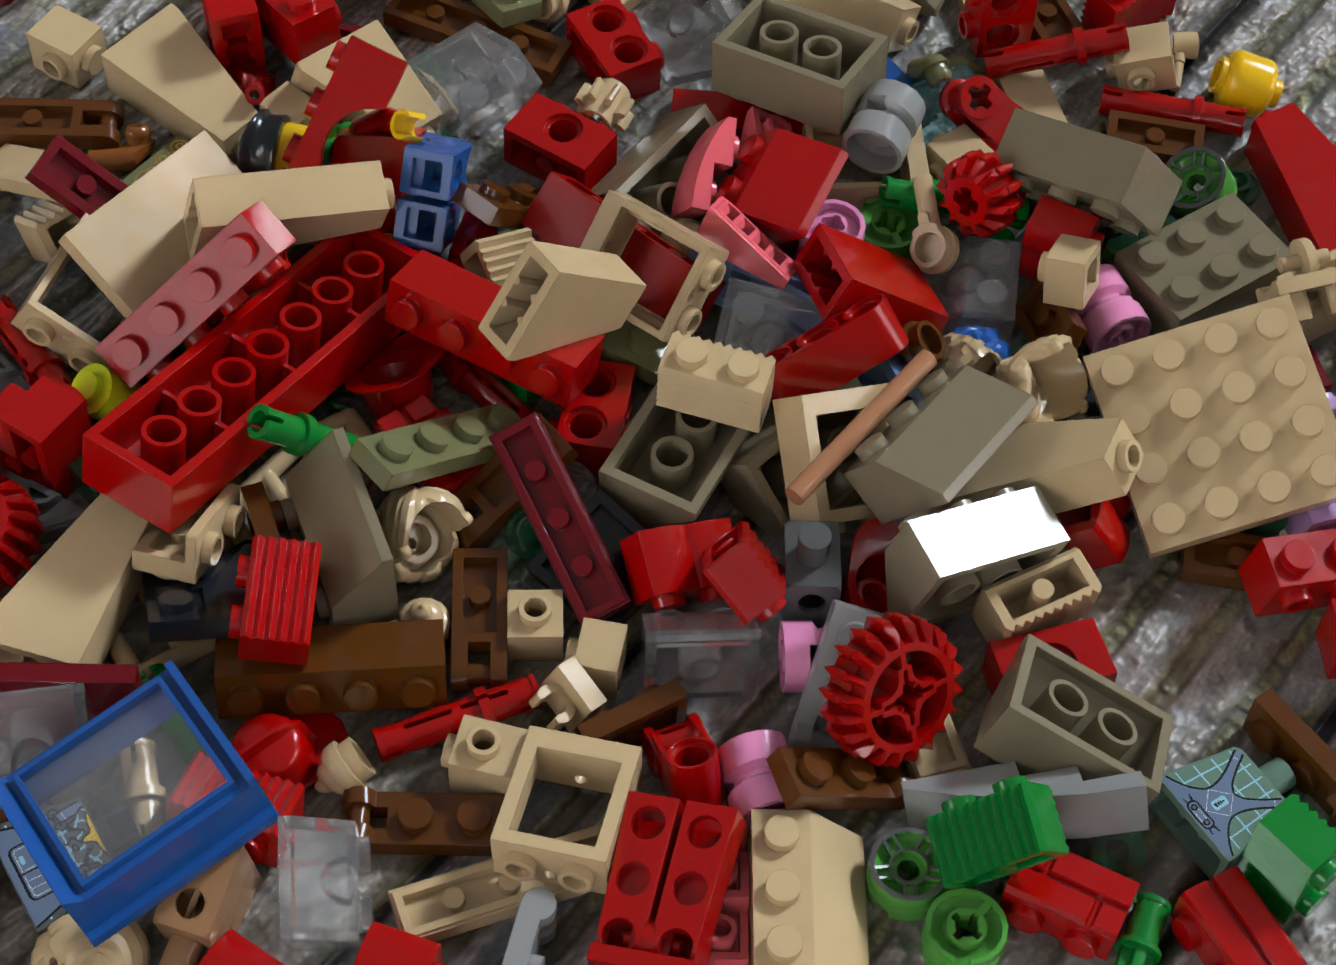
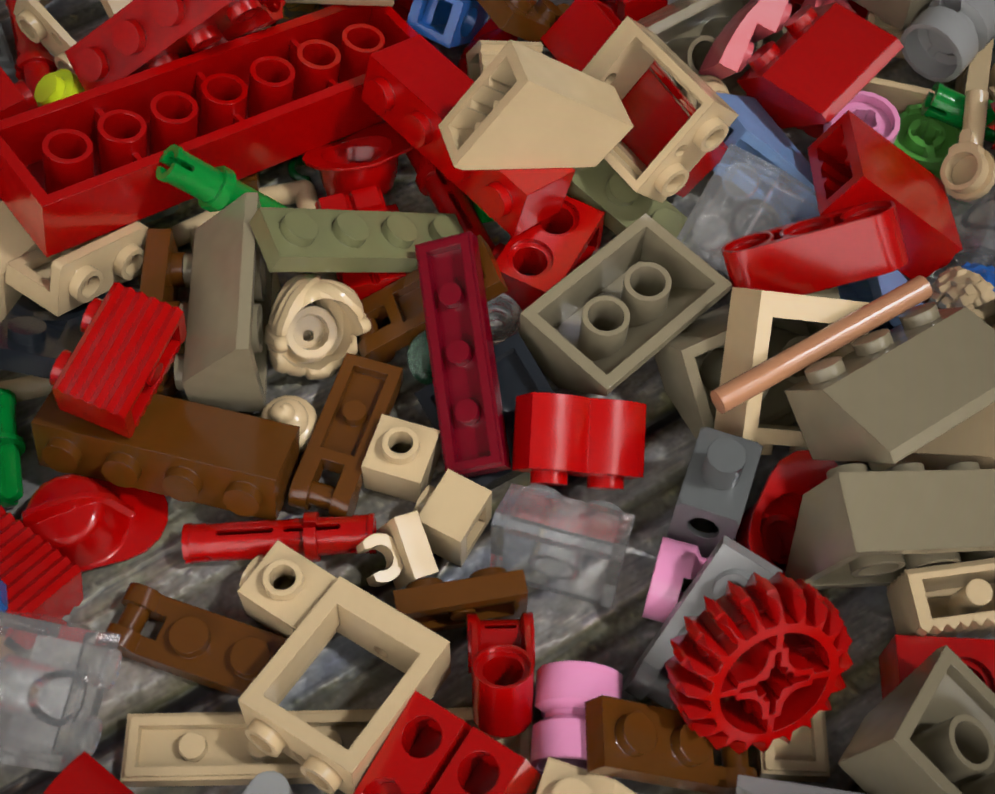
camera: 20 degrees right, 5 degrees up
tan plate [315,737,376,795] -> none
tan brick [656,330,776,433] -> none
coral slope [697,196,797,290] -> none
red brick [702,521,787,625] -> none
reddish brown plate [899,320,945,364] -> none

